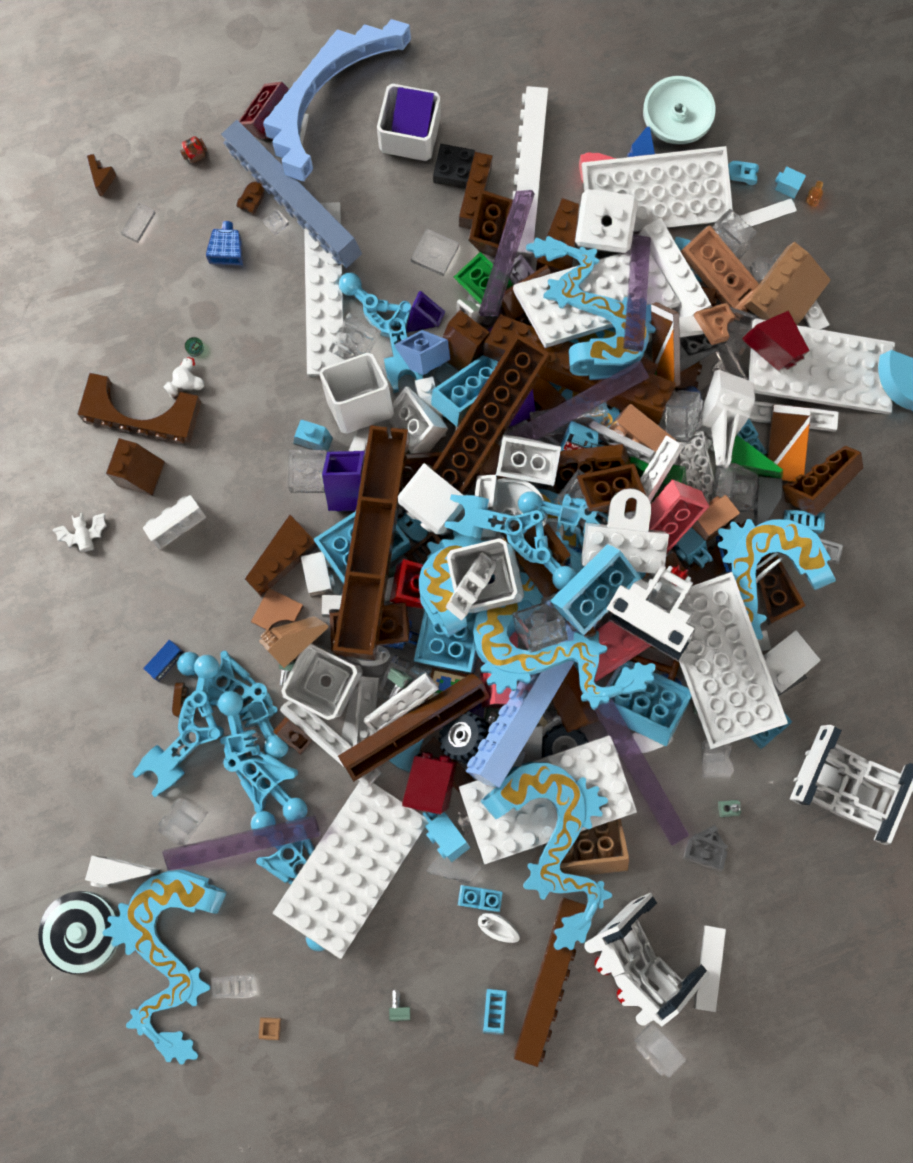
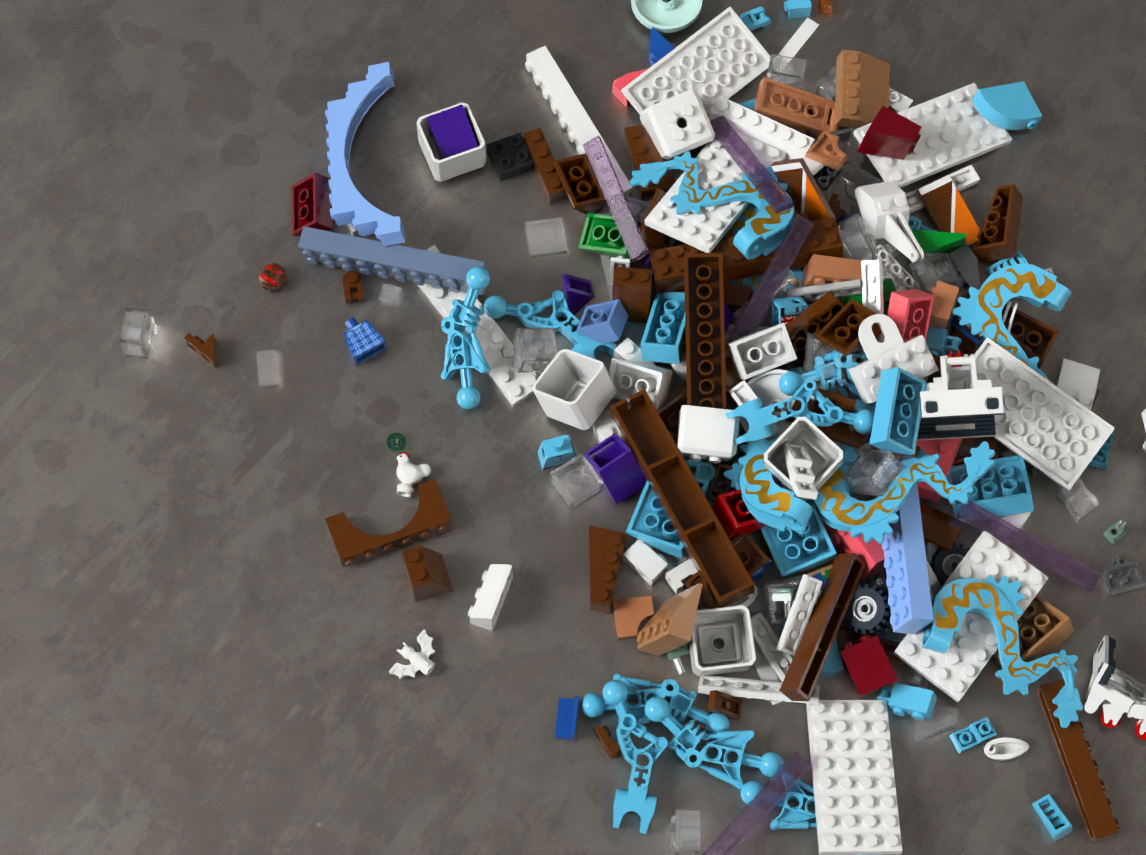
camera: 35 degrees left, 10 degrees down
none -> clear brick [120,307,157,359]
none -> medium azure piece [441,266,491,410]

